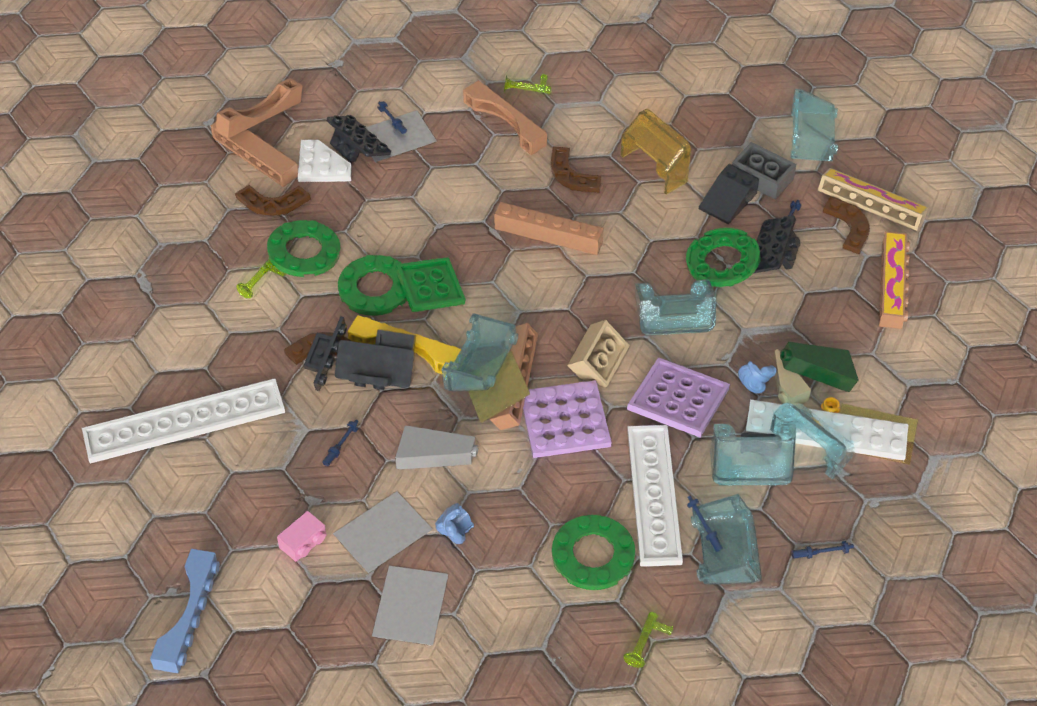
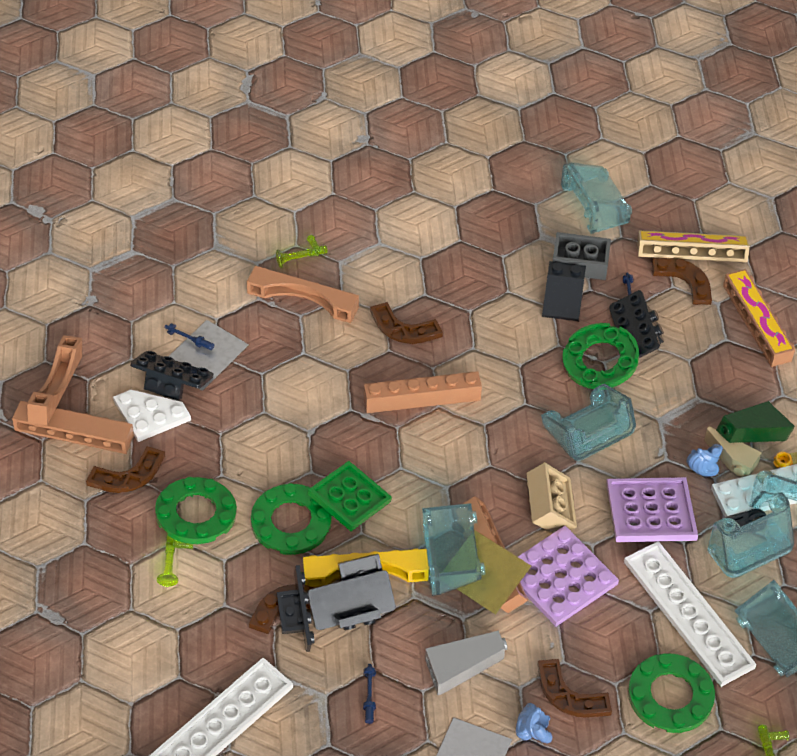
camera: 30 degrees left, 0 degrees up
clear yellow windscreen [621,109,691,195] -> none
dark blue piece [687,495,724,553] -> none
none -> reddish brown plate [537,659,612,718]

